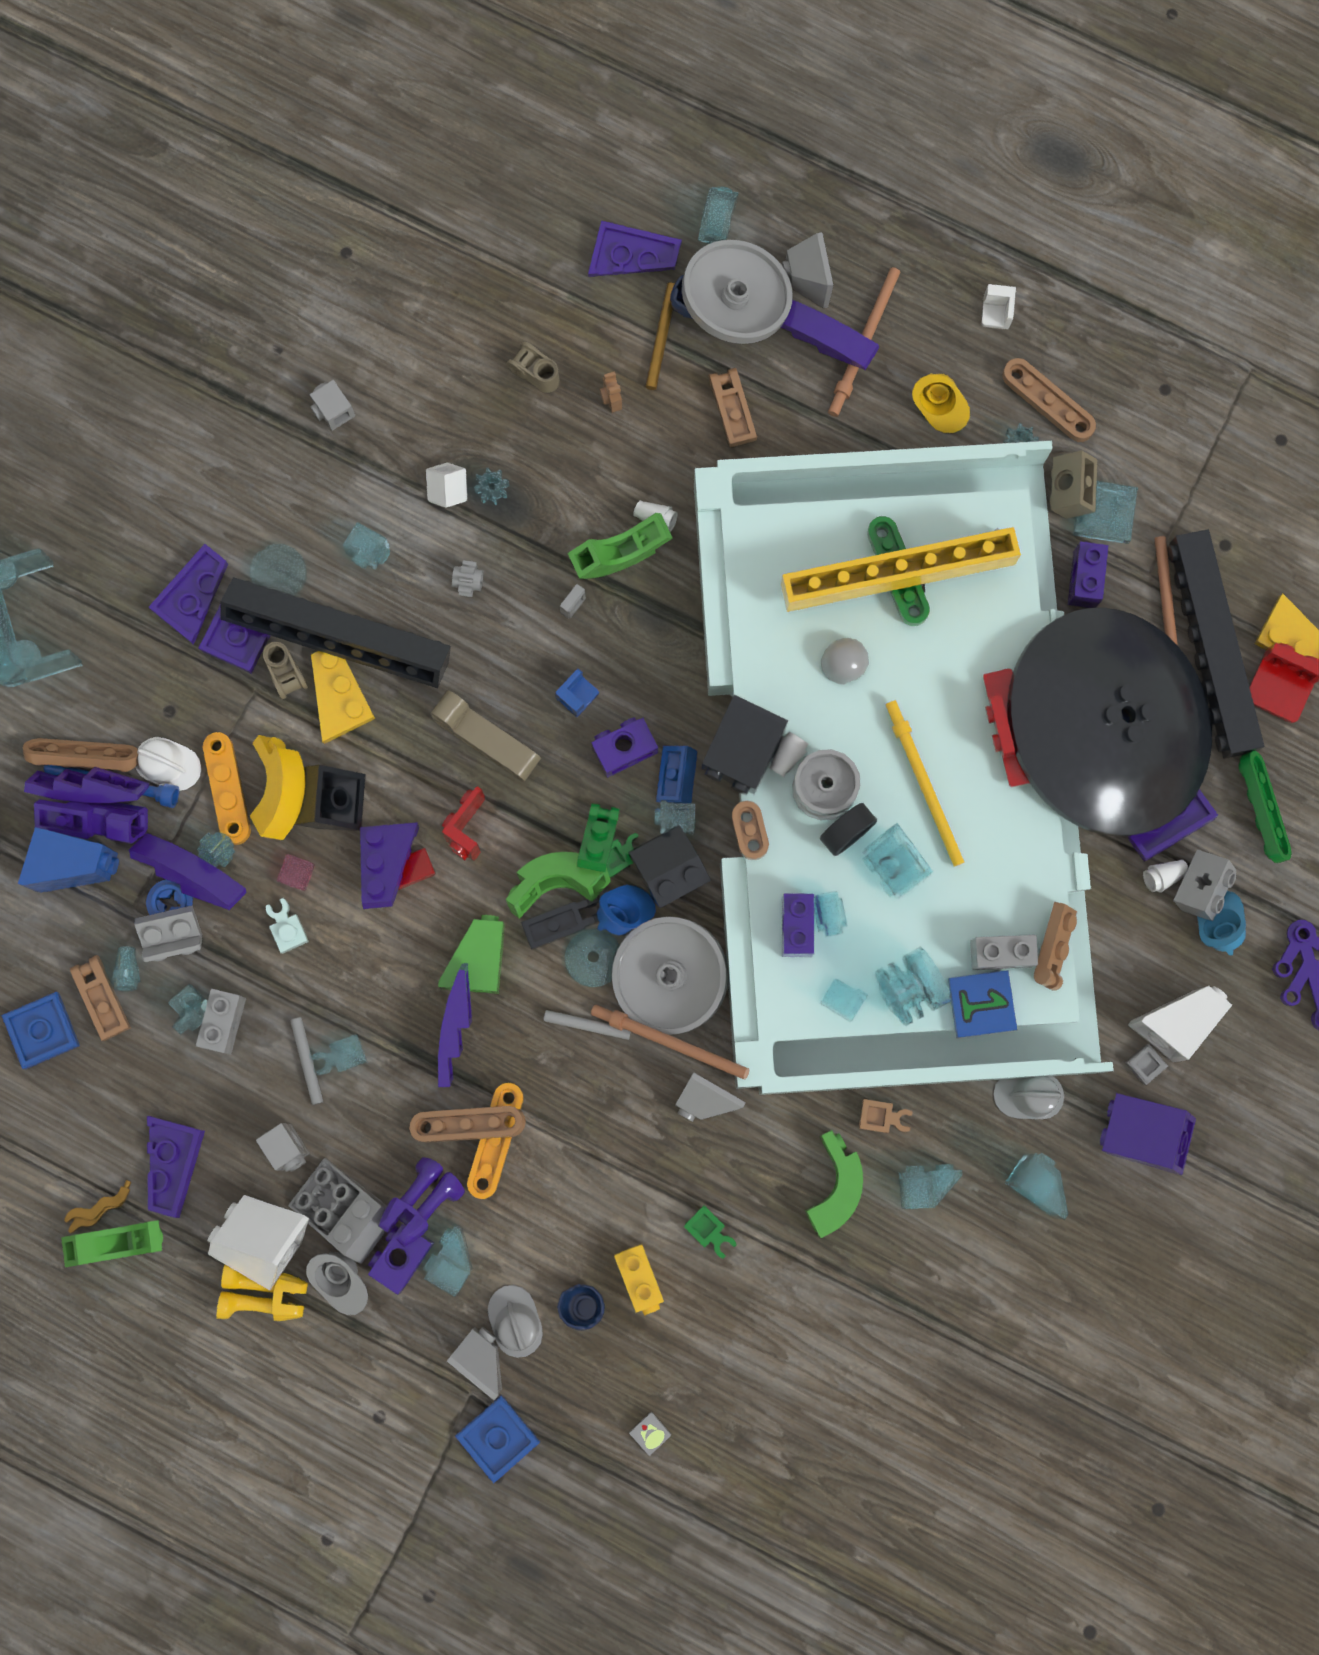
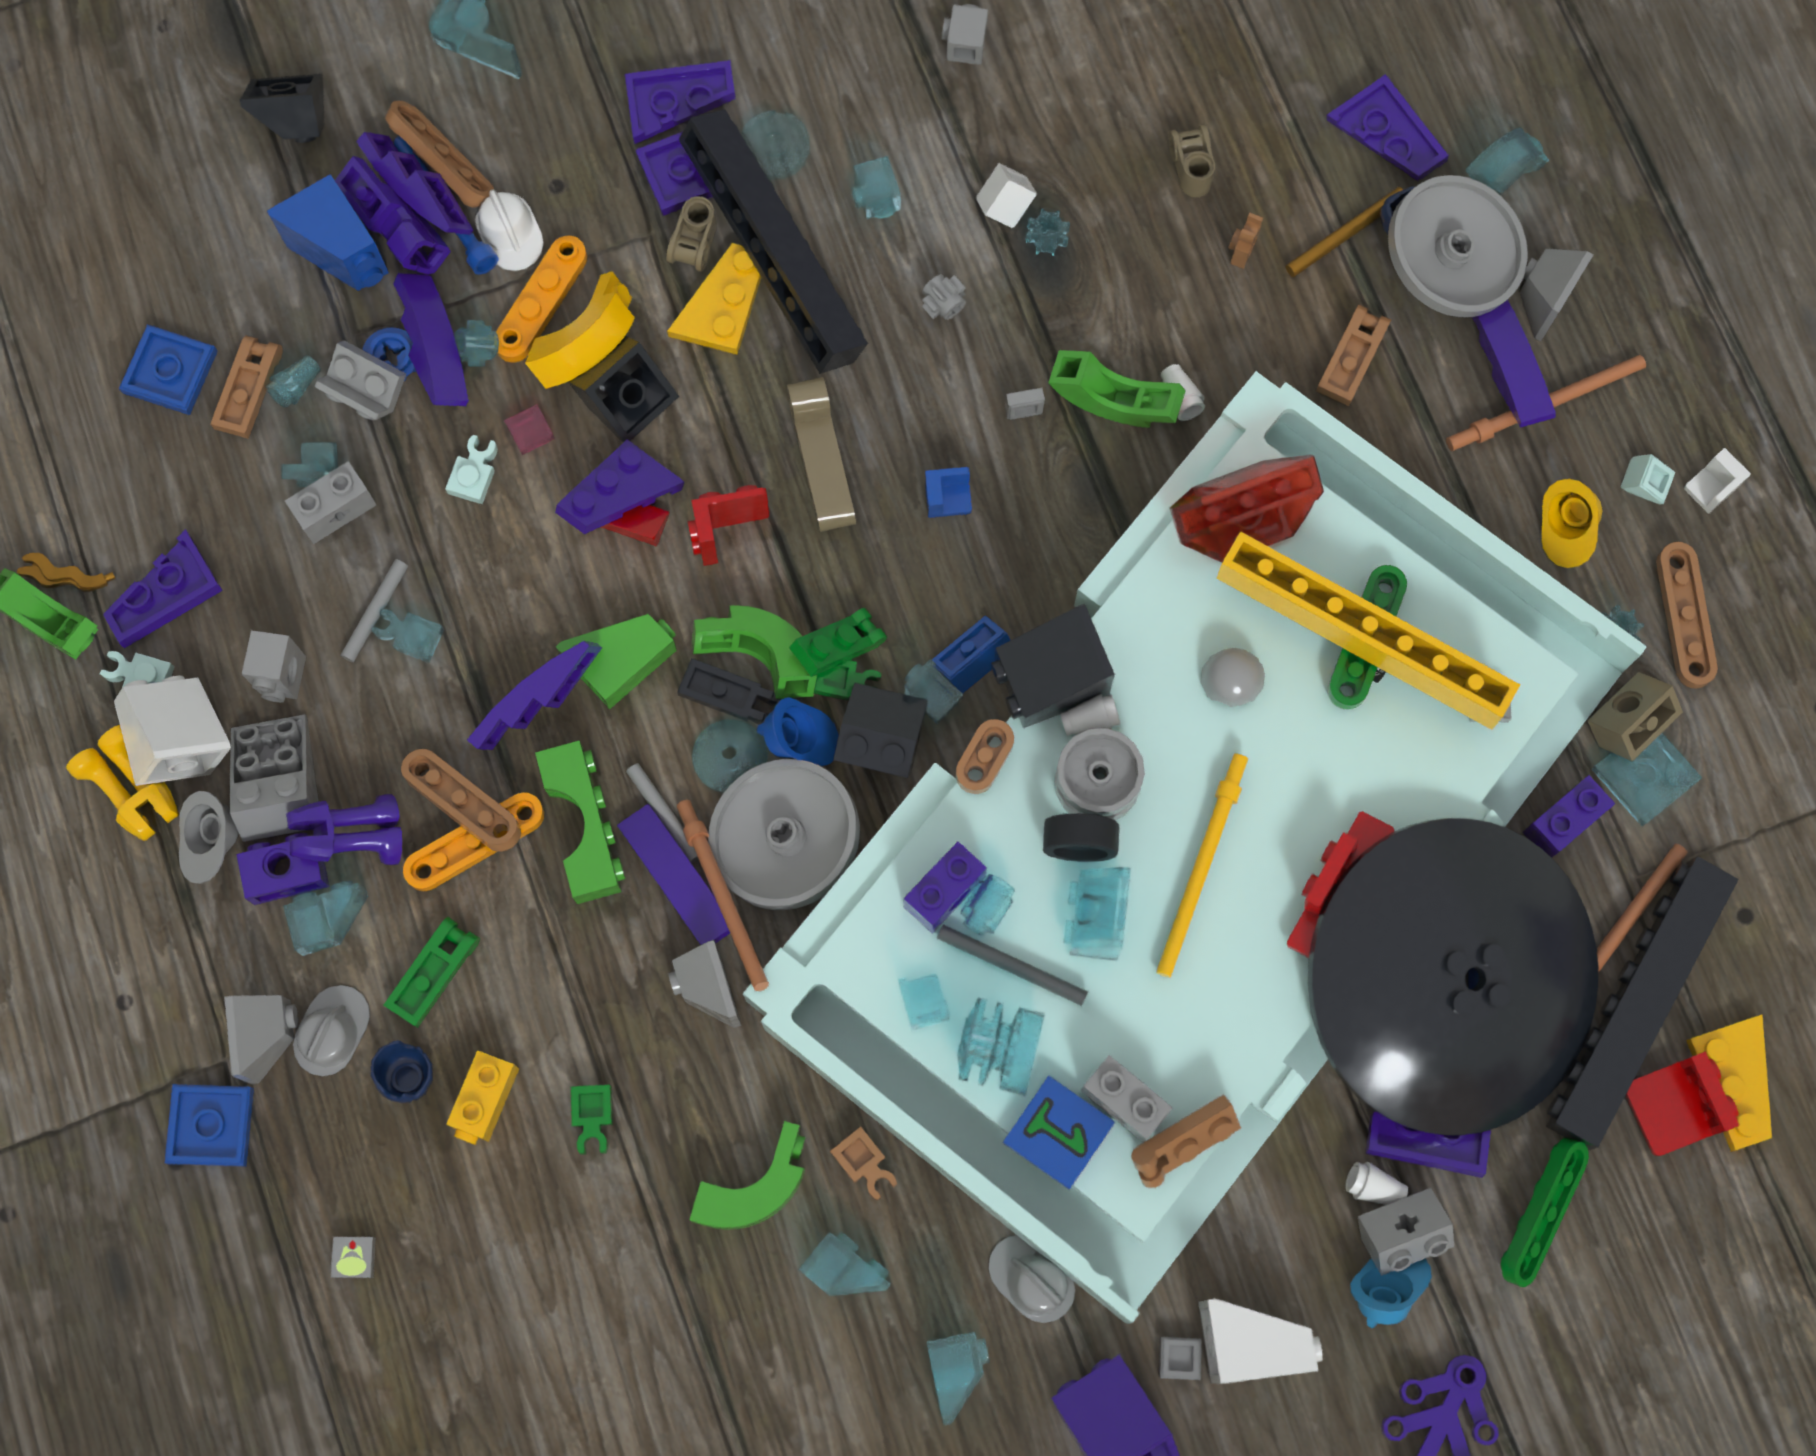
camera: 45 degrees right, 5 degrees down
dark purple brick [591,717,658,778] -> none
none -> light aqua plate [100,651,175,688]
none -> green plate [384,917,480,1028]
none -> bright green arch [535,740,625,904]
none -> dark purple slope [617,804,730,945]
none -> dark grey bar [937,924,1088,1006]
none -> clear red wedge [1170,454,1324,562]
none -> light aqua slope [1621,454,1676,505]

